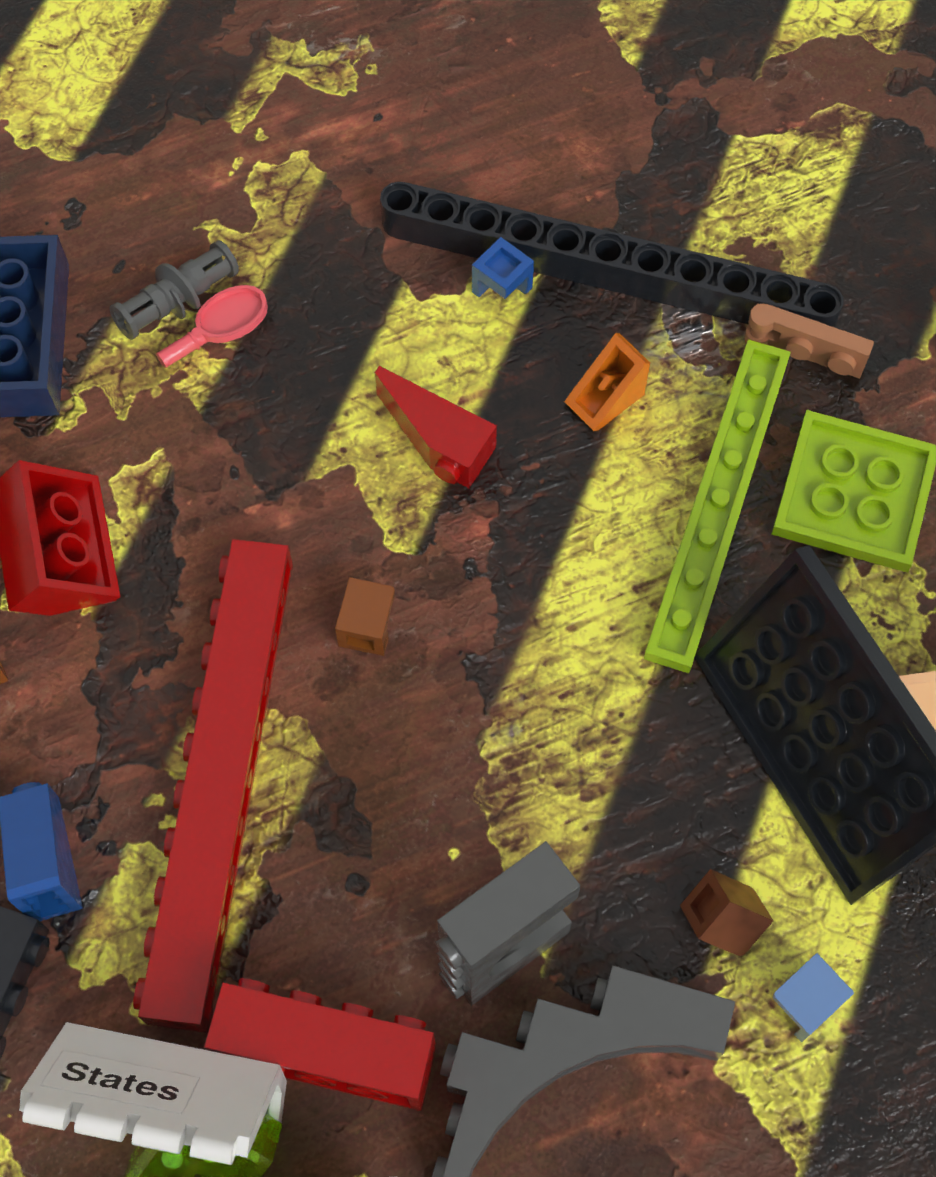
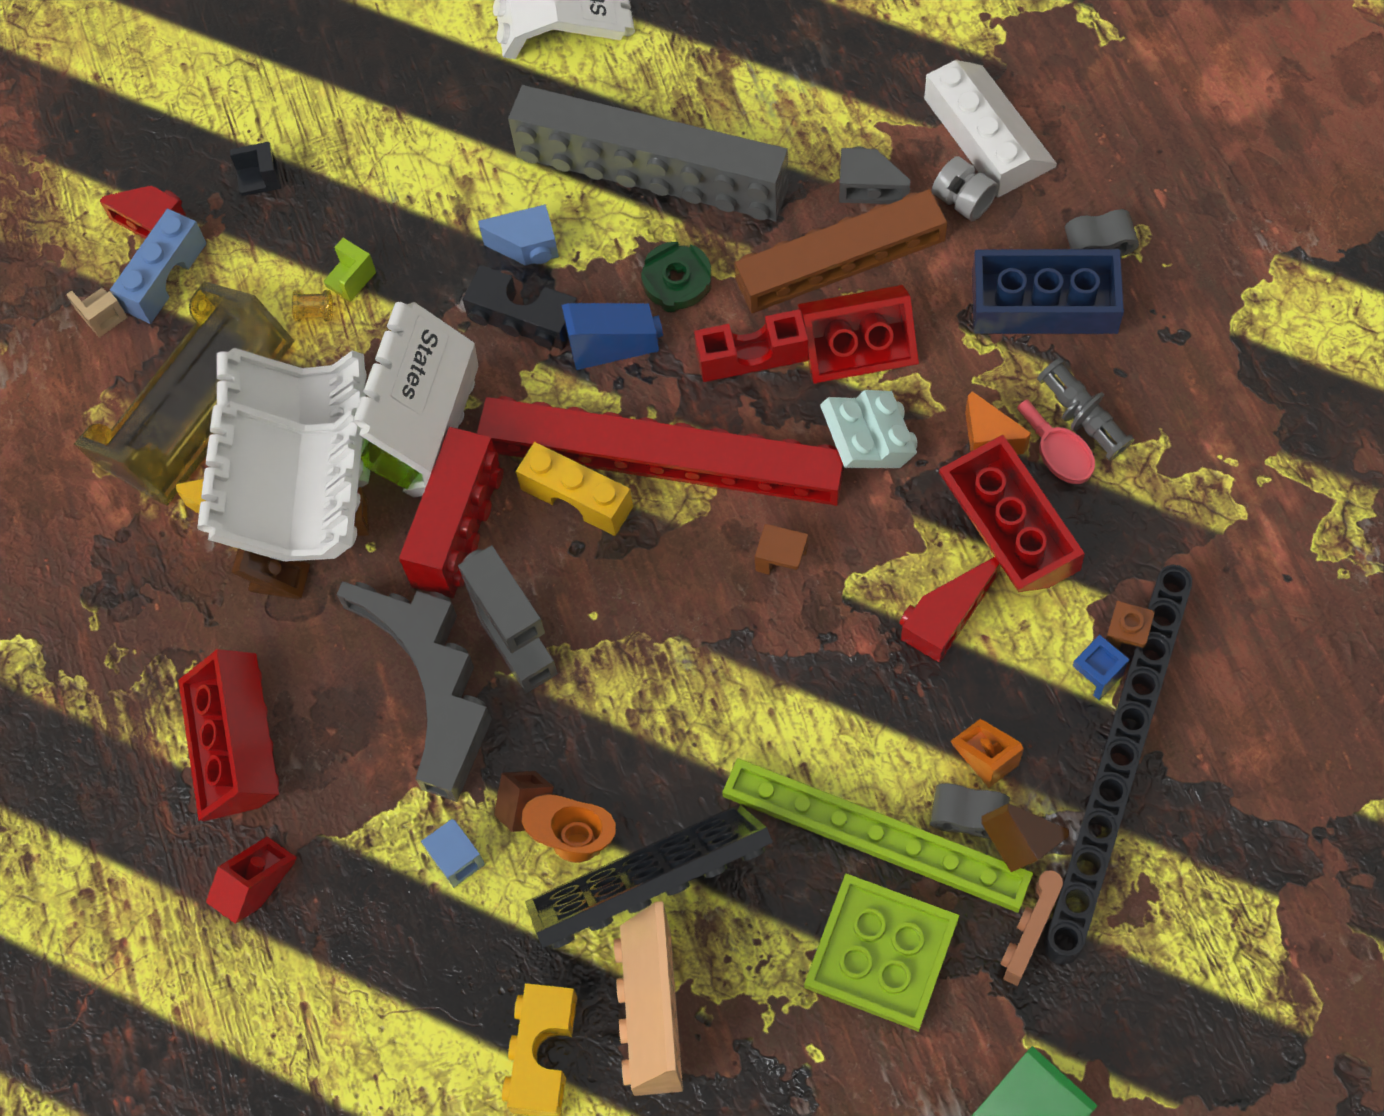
camera: 100 degrees right, 0 degrees up
none -> yellow arch [516,442,633,536]
none -> orange piece [522,794,616,863]
none -> red arch [694,309,808,382]
none -> light aqua plate [820,390,917,468]
none -> dark grey axle [930,783,1010,839]
none -> red slope [939,435,1085,592]
none -> orange slope [965,391,1031,455]
none -> reddish brown slope [981,803,1069,872]
none -> dark orange bracket [1106,601,1154,650]

